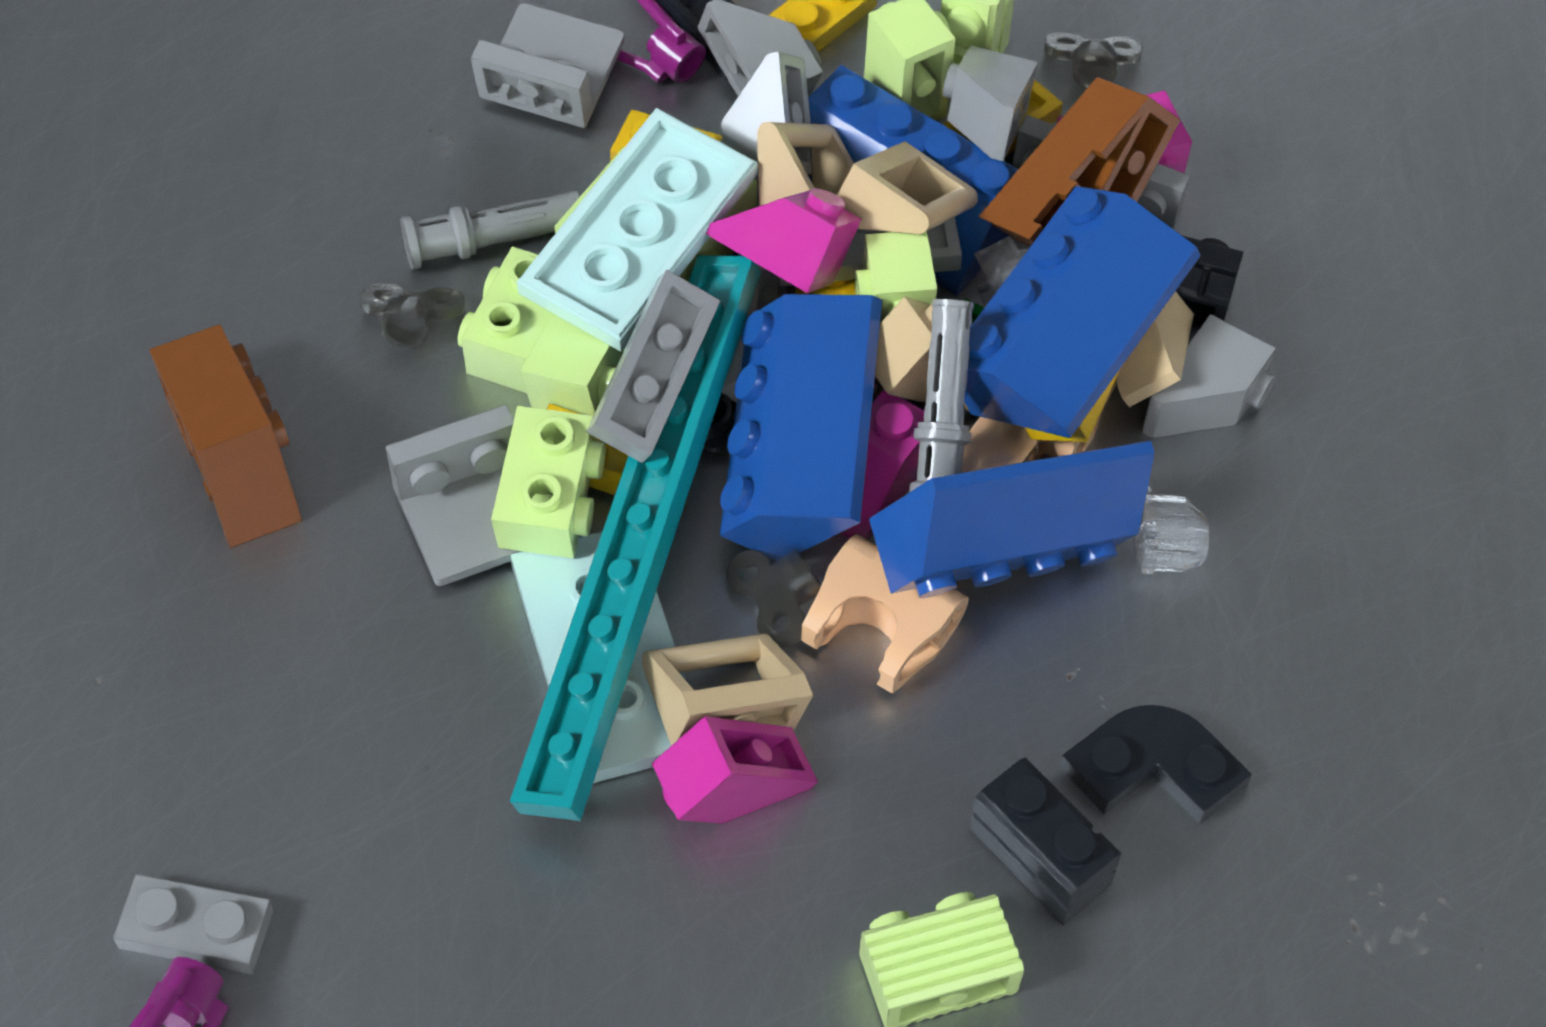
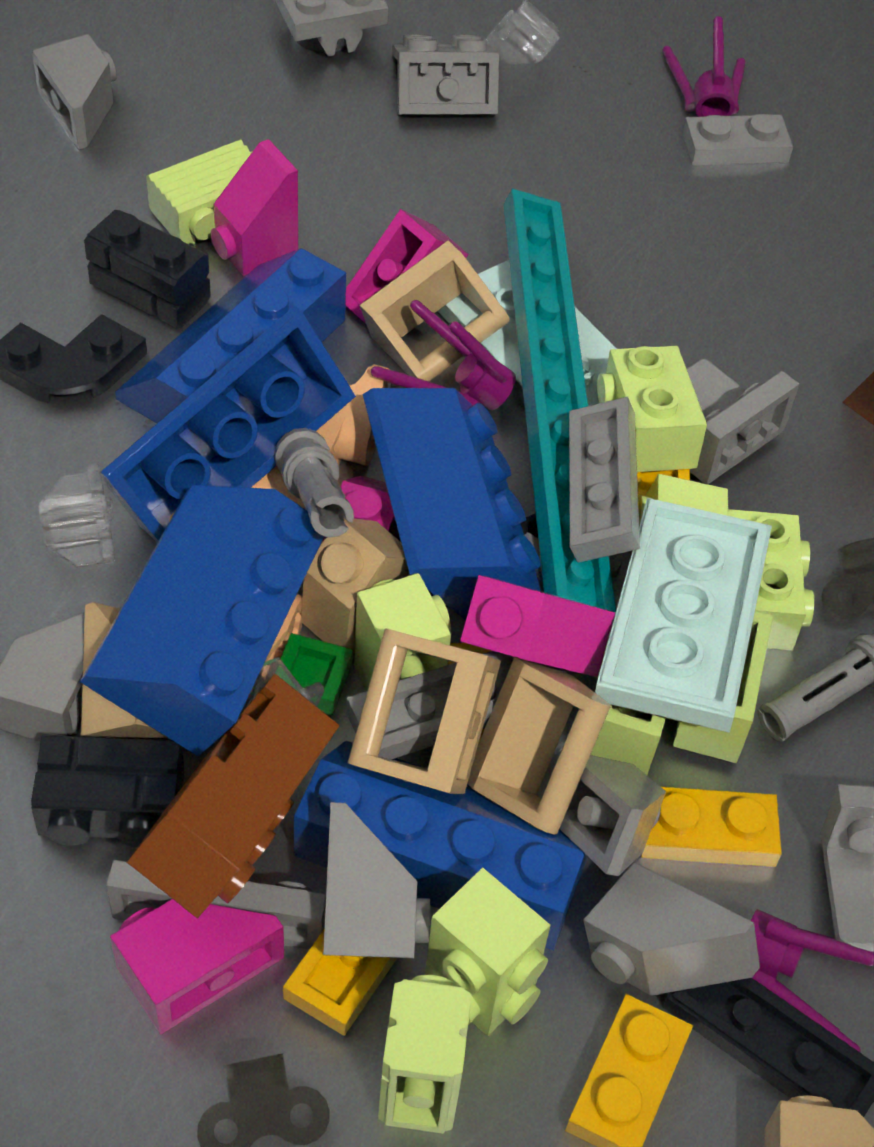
camera: 160 degrees right, 5 degrees down
none -> blue slope [115,248,346,423]
none -> dark pink slope [211,139,298,276]
none -> magenta plant [371,300,516,411]

